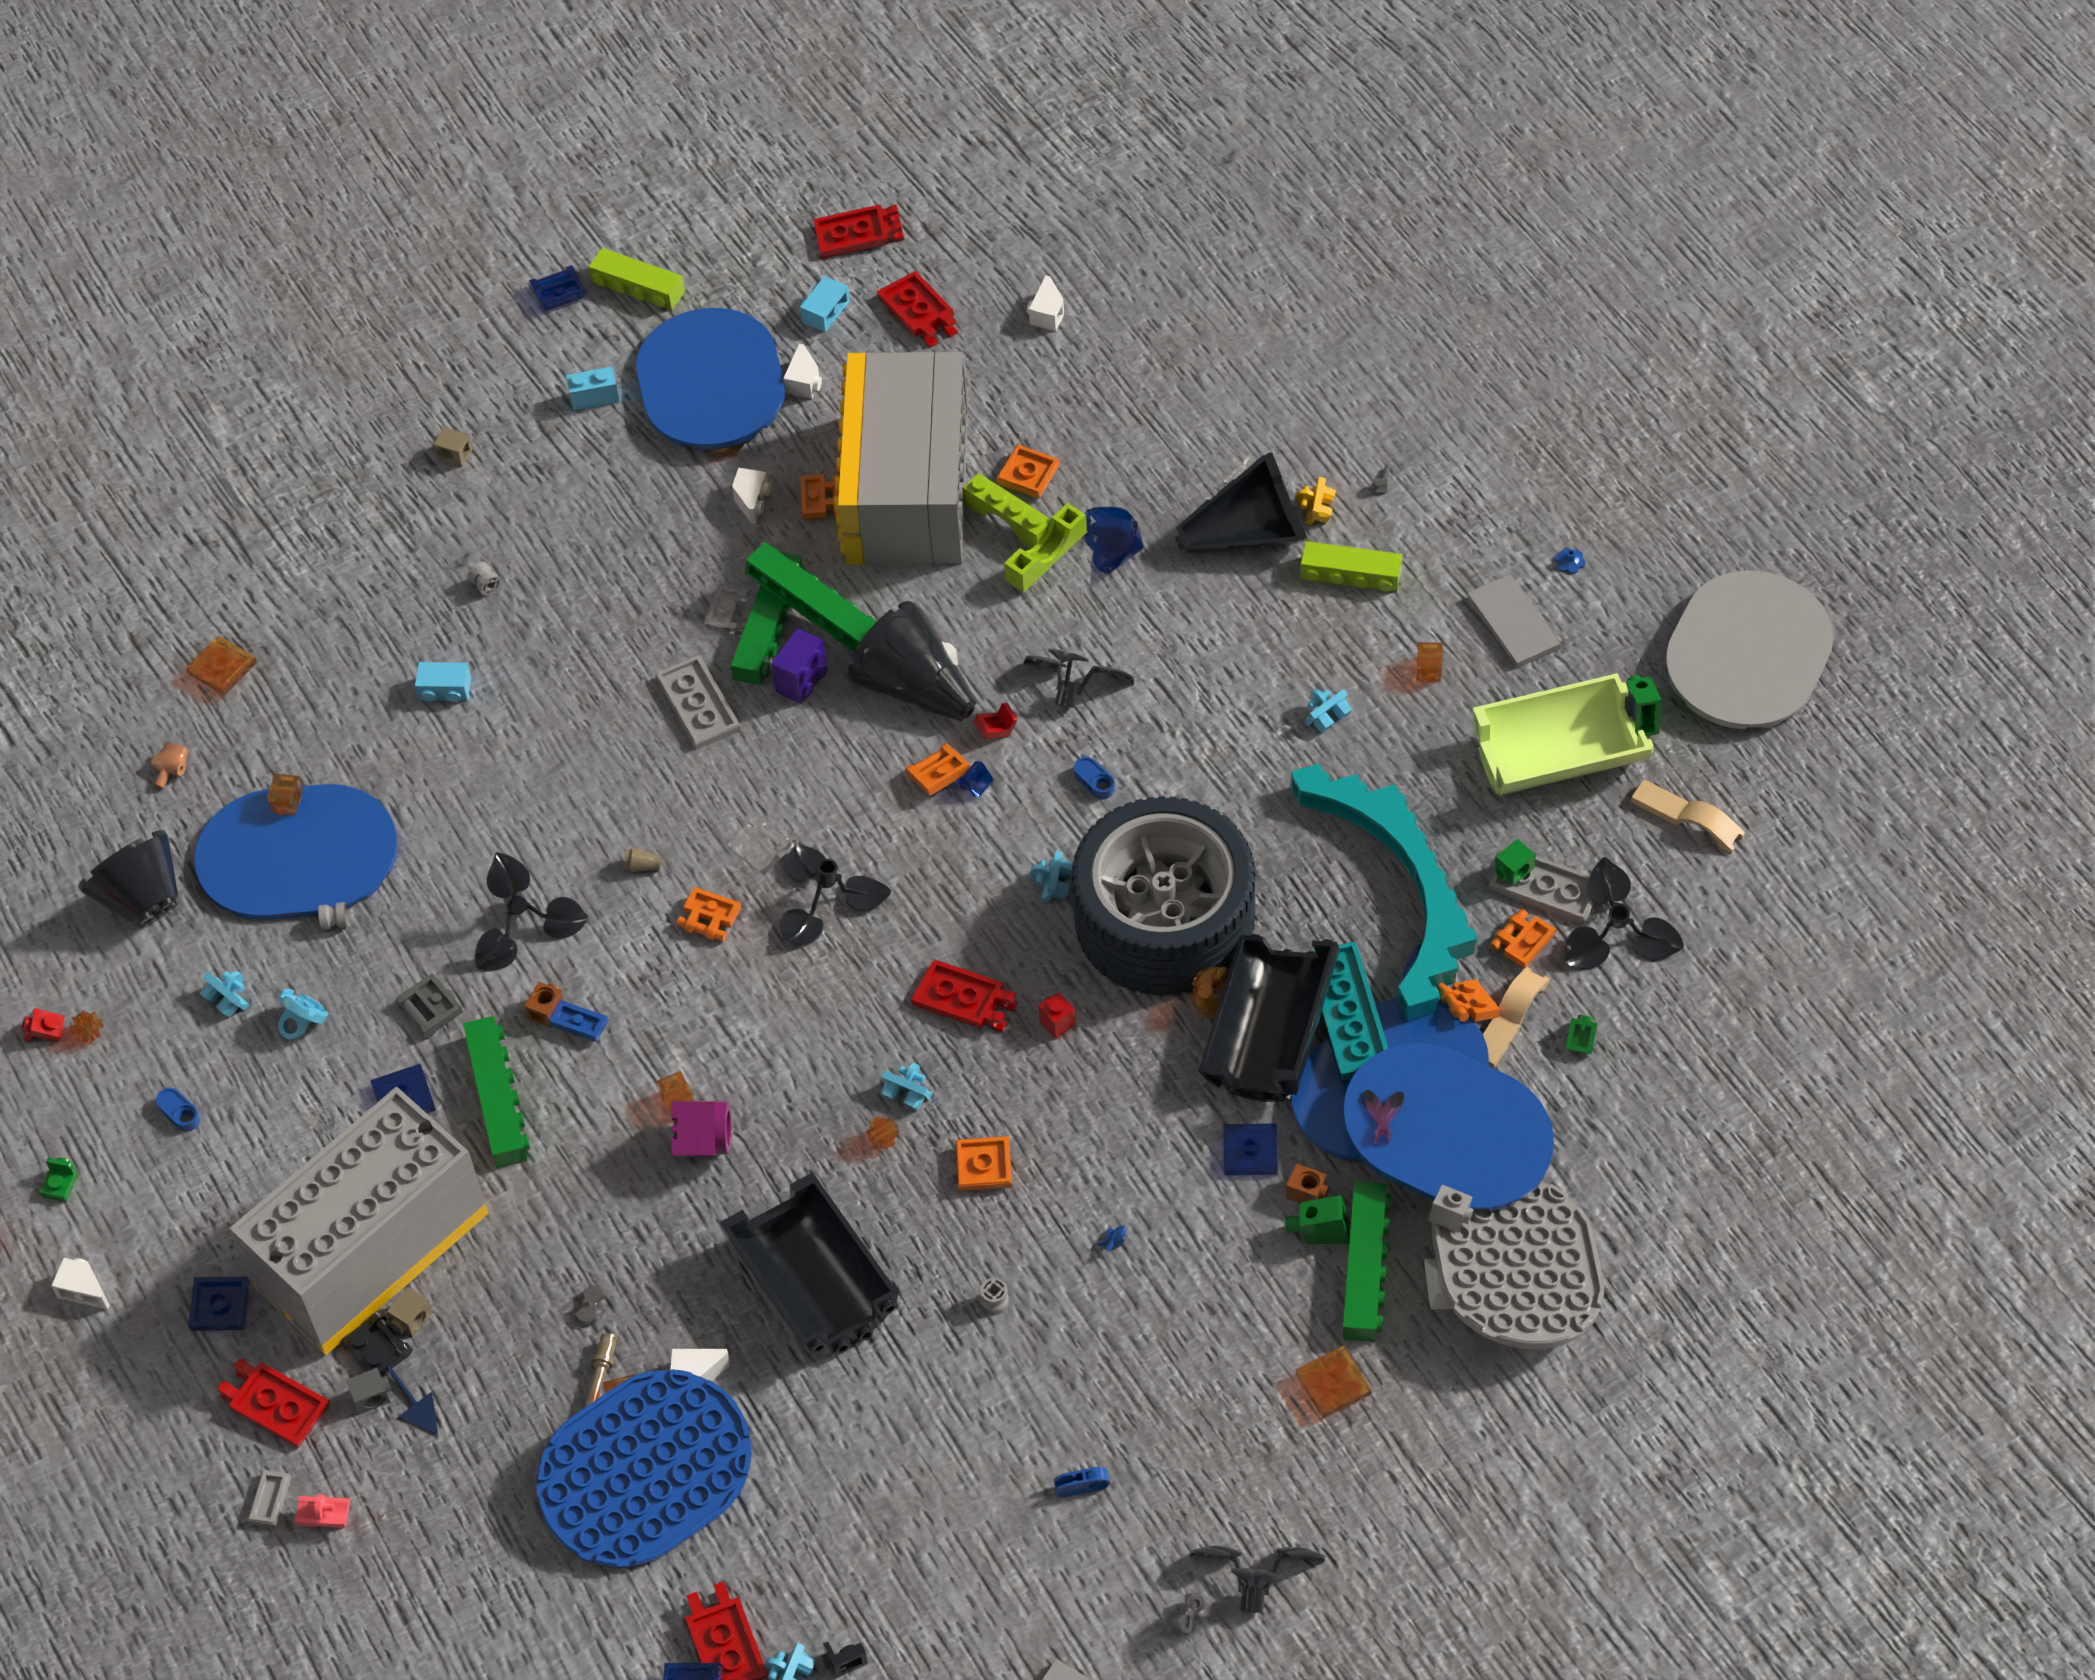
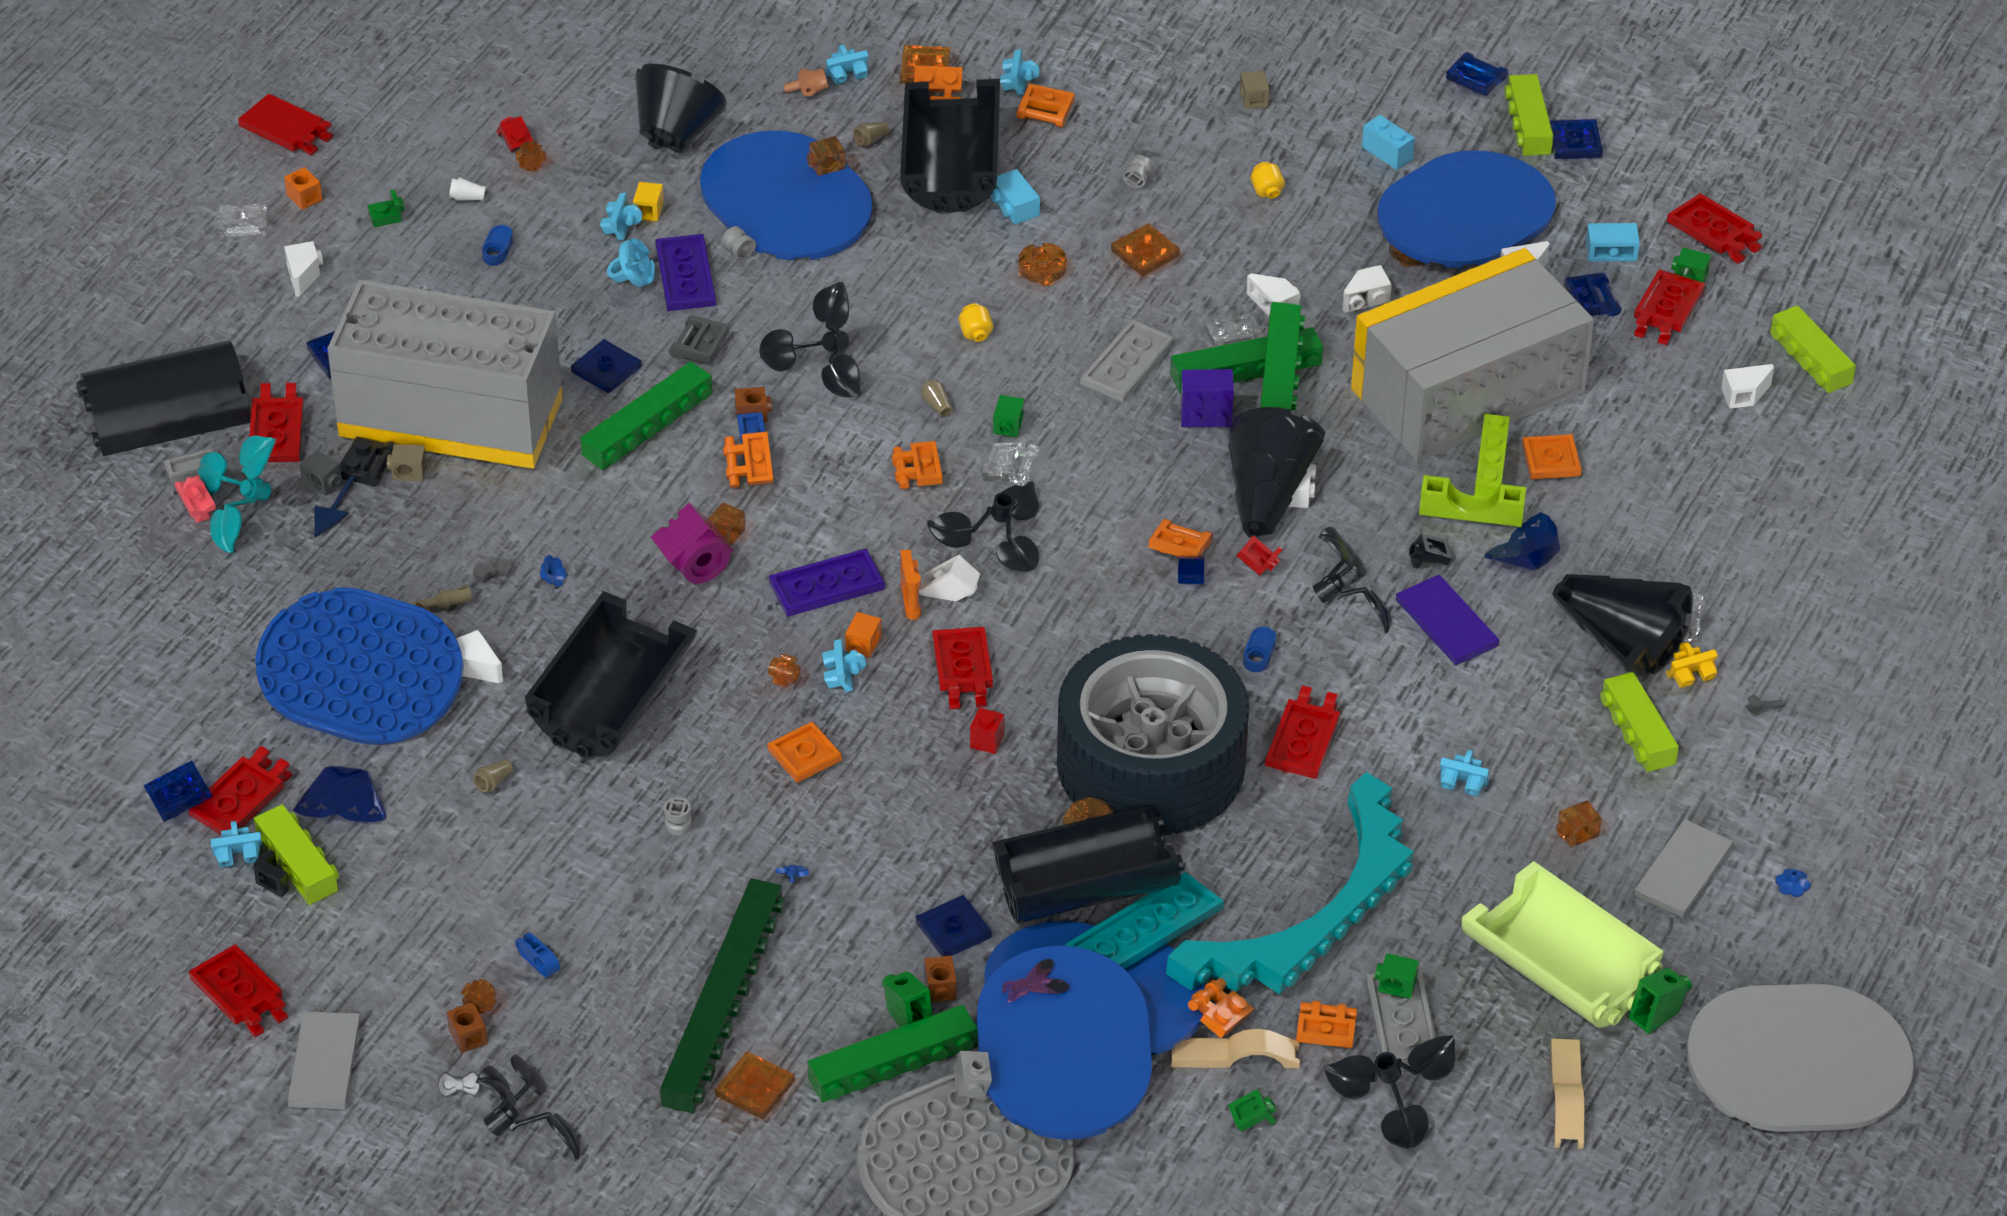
camera: 55 degrees right, 10 degrees down
none -> black cylinder [76,340,251,456]
none -> teal plant [197,436,276,553]
none -> lime brick [254,804,339,905]
none -> clear blue piece [293,766,386,822]
none -> dark orange brick [447,1002,488,1054]
none -> white cone [449,177,486,201]
none -> clear orange gear [461,979,497,1014]
none -> dark tan cone [473,759,513,793]
none -> blue plant [540,555,567,587]
none -> yellow brick [633,182,664,222]
none -> dark purple tile [655,234,716,311]
none -> dark green brick [660,878,786,1114]
none -> orange plate [723,432,773,488]
none -> dark purple tile [769,548,885,617]
none -> medium azure hips [824,44,869,85]
none -> orange brick [845,612,882,658]
none -> dark tan cone [853,121,890,146]
none -> black cylinder [900,79,1000,213]
none -> orange plate [900,549,921,620]
none -> orange plate [914,65,963,100]
none -> white slope [918,555,980,601]
none -> yellow head [958,303,994,342]
none -> green brick [993,395,1024,437]
none -> medium azure hips [1000,49,1040,95]
none -> orange plate [1017,84,1075,128]
none -> clear orange plate [1019,243,1067,286]
none -> clear orange plate [1111,223,1180,277]
none -> white slope [1247,274,1301,316]
none -> yellow head [1250,162,1285,199]
none -> red tile [1265,685,1340,779]
none -> dark purple tile [1396,574,1499,666]
none -> black bracket [1409,533,1452,569]
none -> clear blue plate [1549,119,1603,159]
none -> clear blue plate [1564,273,1622,316]
none -> green brick [1671,247,1711,283]
none -> lime brick [1770,305,1856,393]

